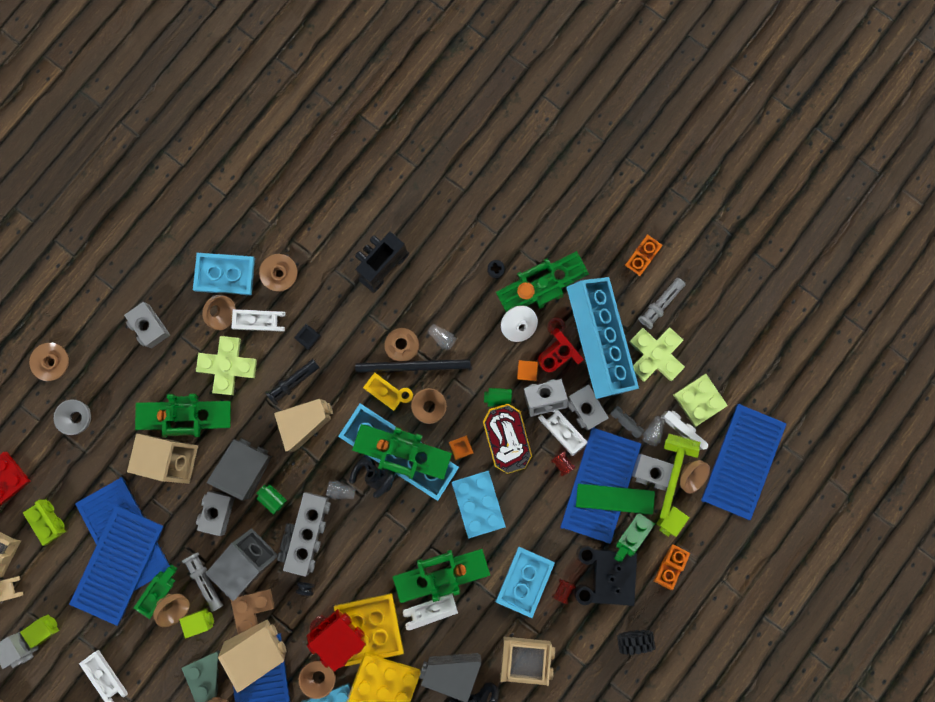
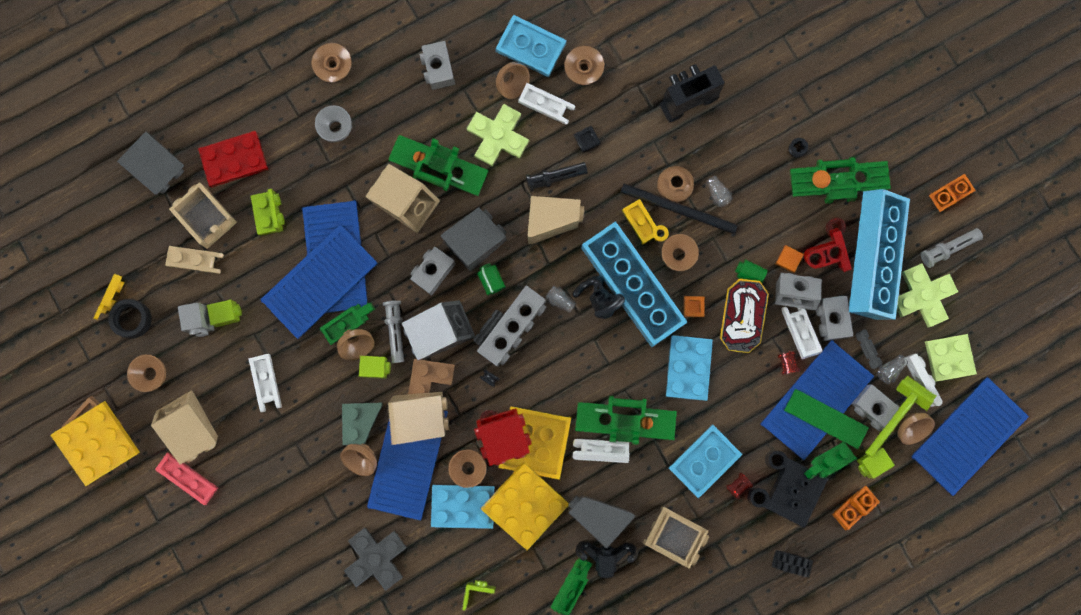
camera: 30 degrees right, 0 degrees up
green piece [352,424,452,480] -> none
white dish [501,306,538,342] -> none

